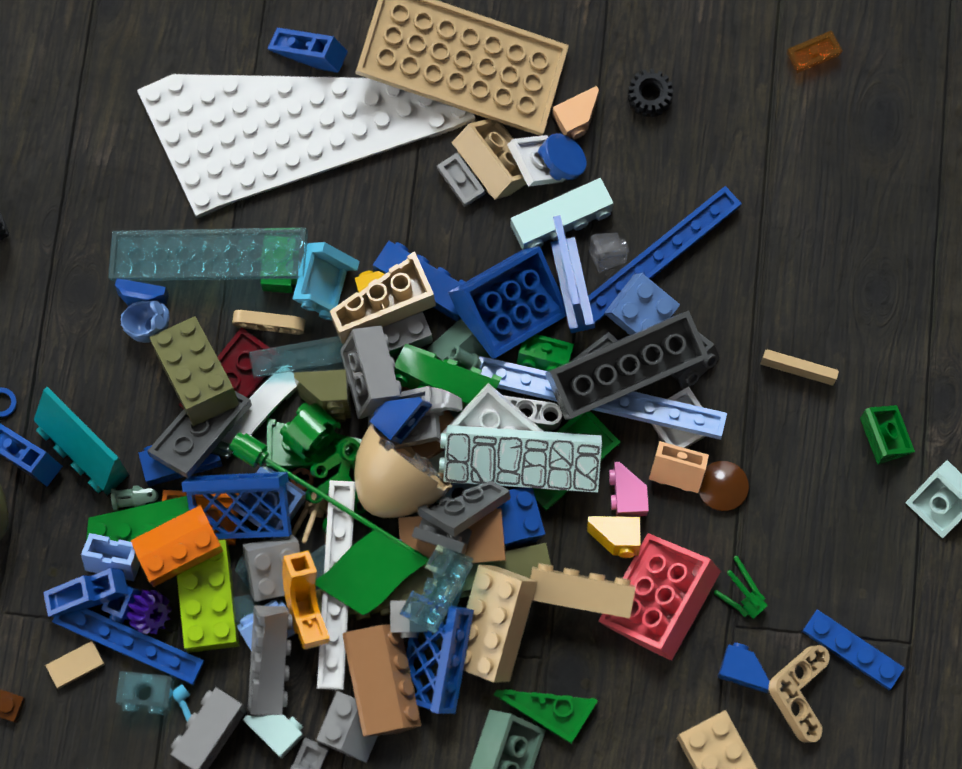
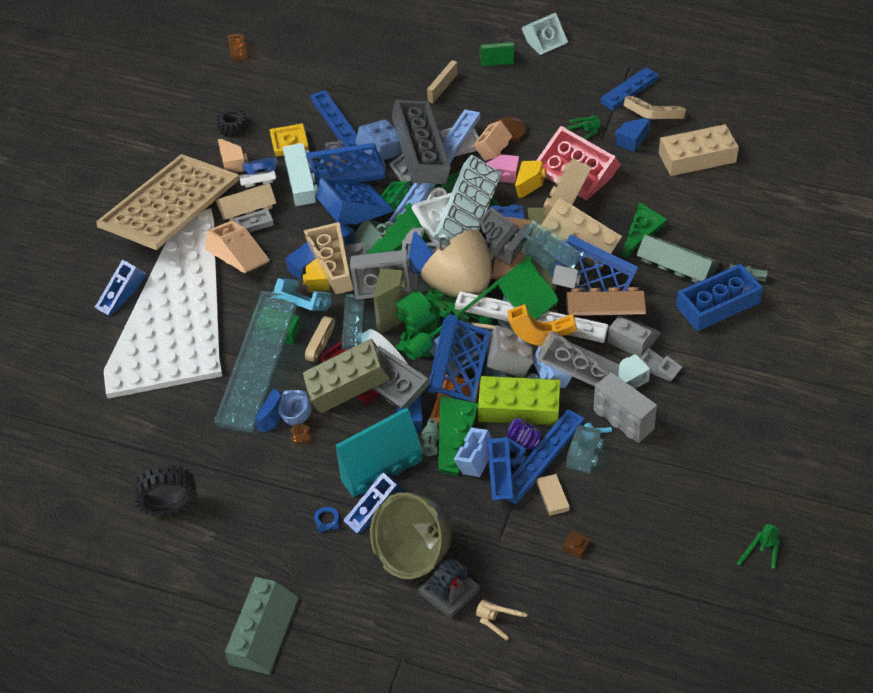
camera: 75 degrees left, 25 degrees down
orange slope [131,505,224,587] -> none
none -> light nougat slope [205,221,269,273]
none -> yellow plate [270,124,309,157]
none -> clear orange plate [290,424,311,443]

